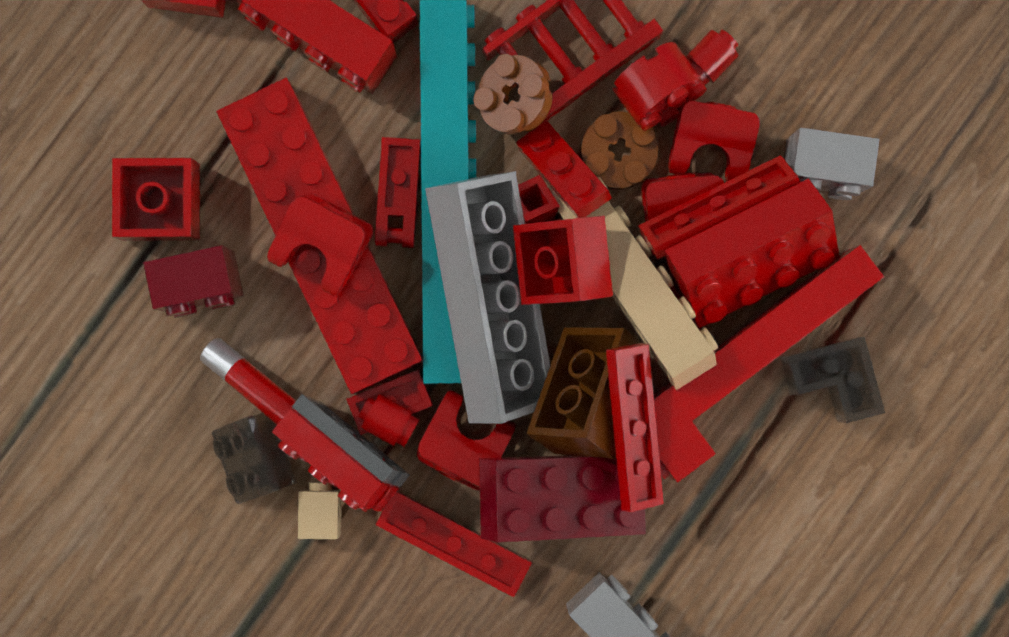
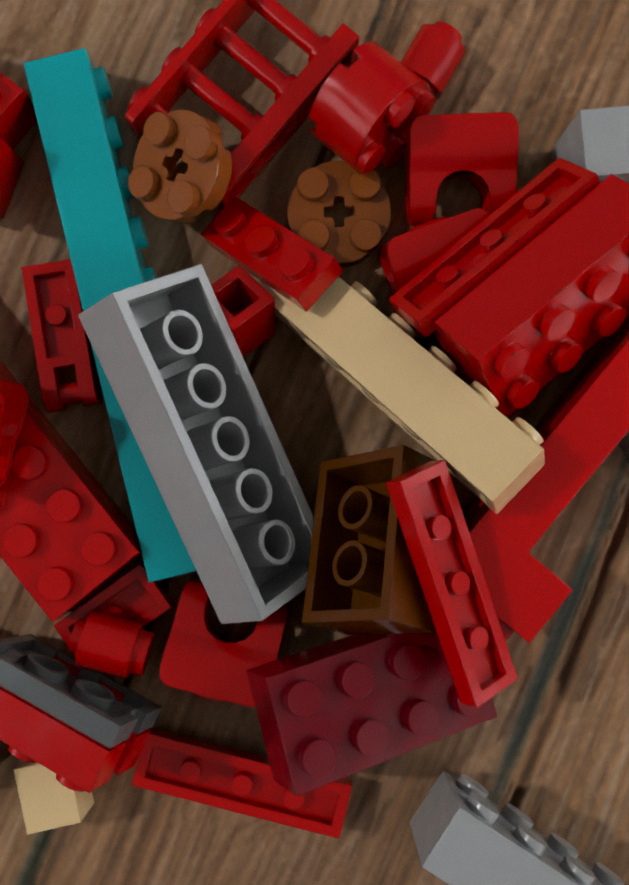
camera: 10 degrees left, 0 degrees up
red brick [513,215,613,305] -> none

